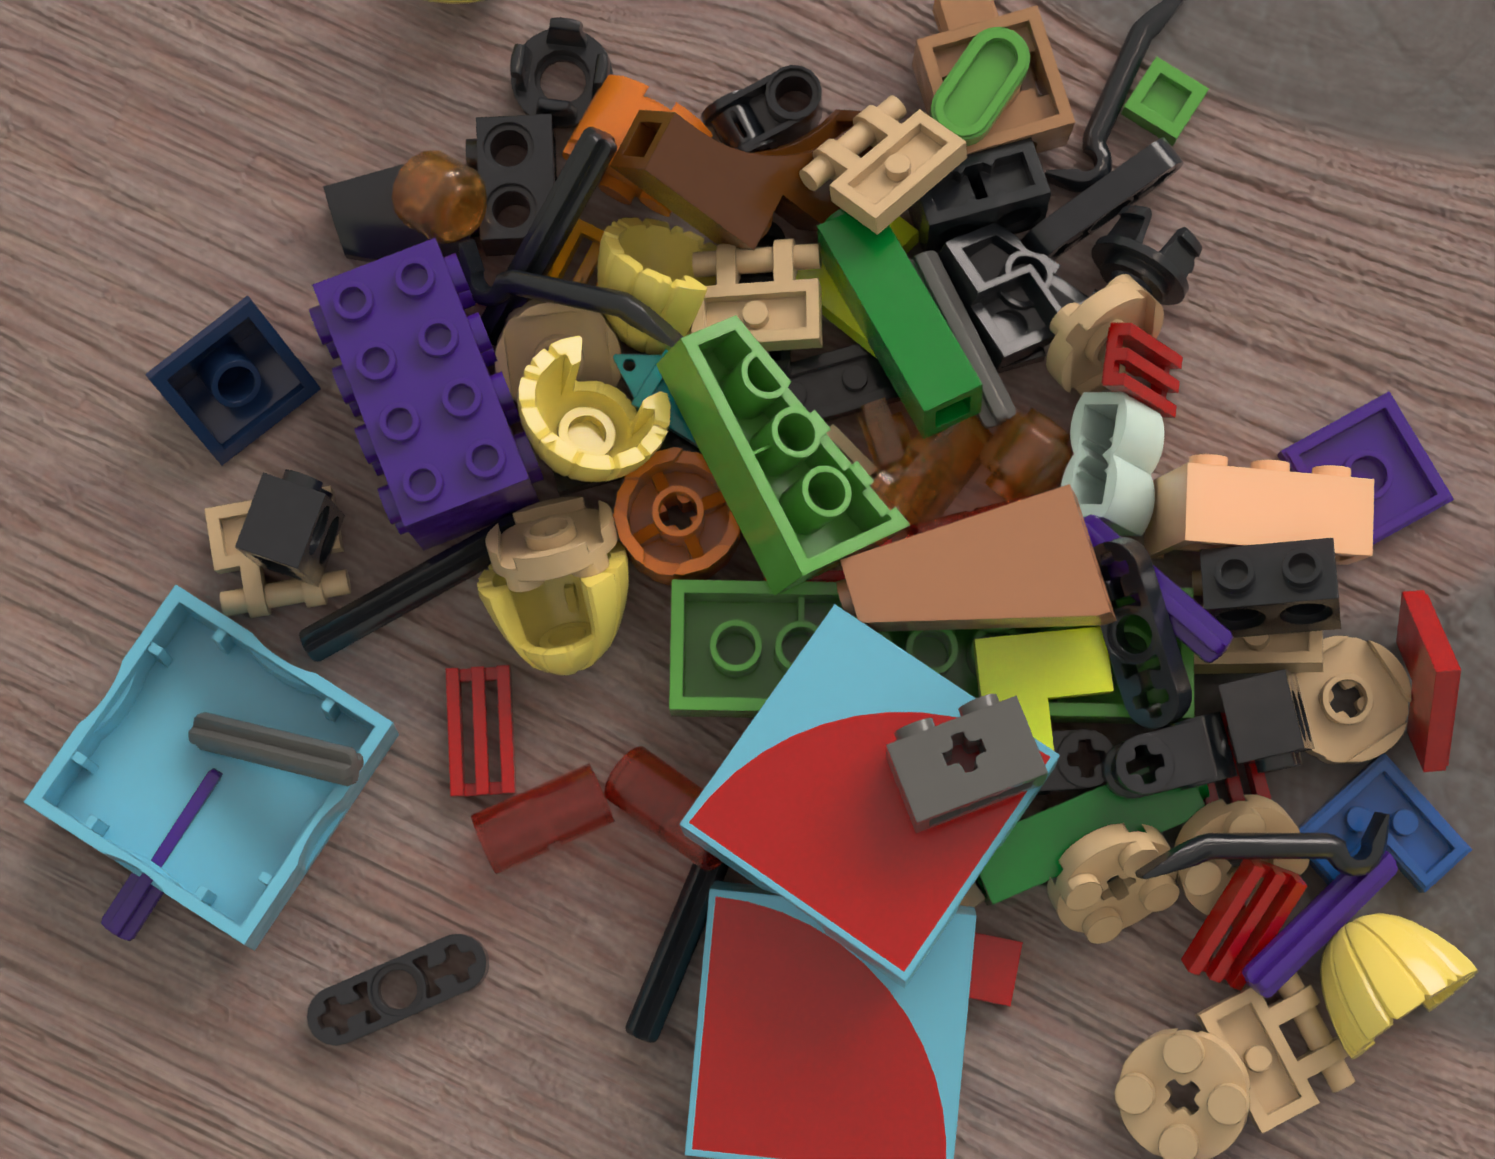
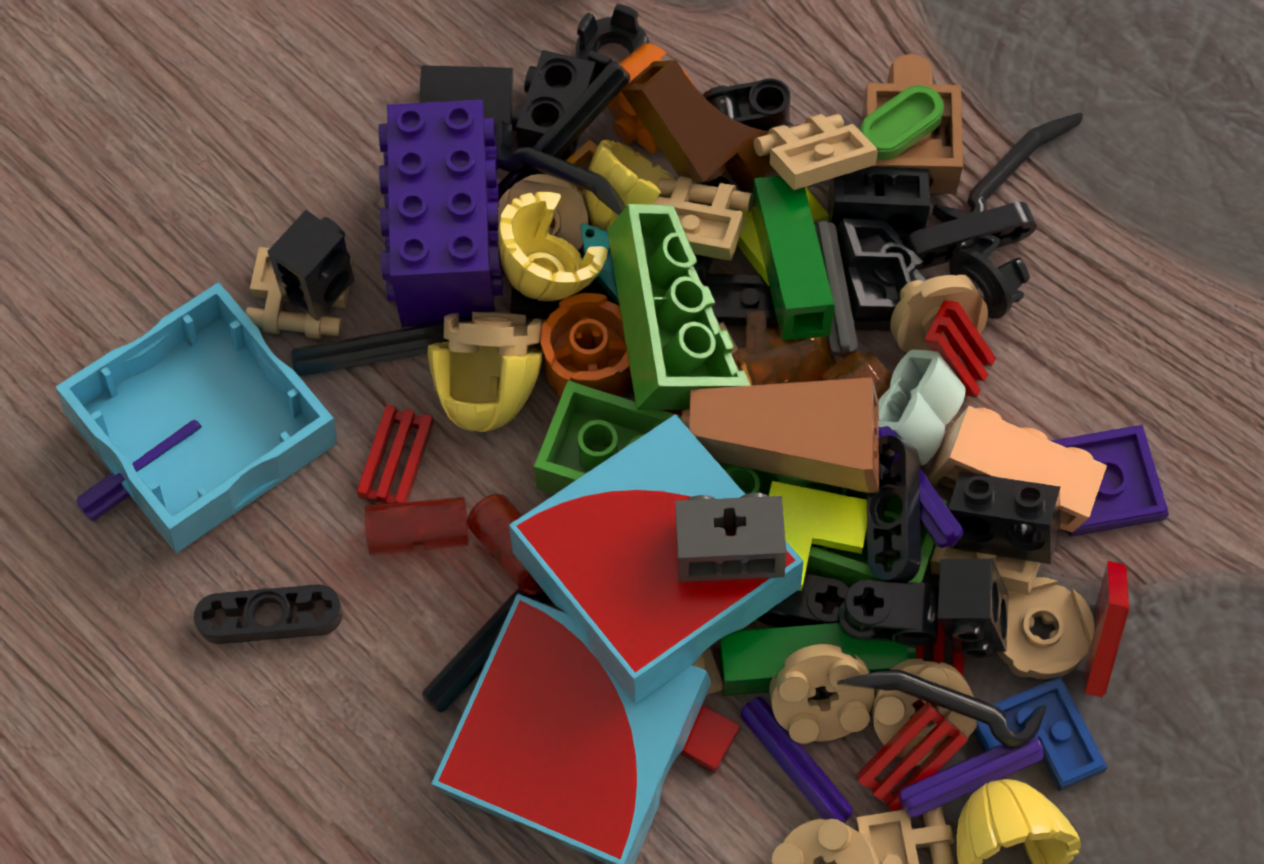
camera: 20 degrees right, 15 degrees down
dark blue slope [145,295,321,466] -> none
dark grey axle [188,712,364,786] -> none
clear orange head [392,150,487,244] -> none
bright green tile [1121,56,1209,146] -> none
none -> dark purple axle [740,696,853,823]

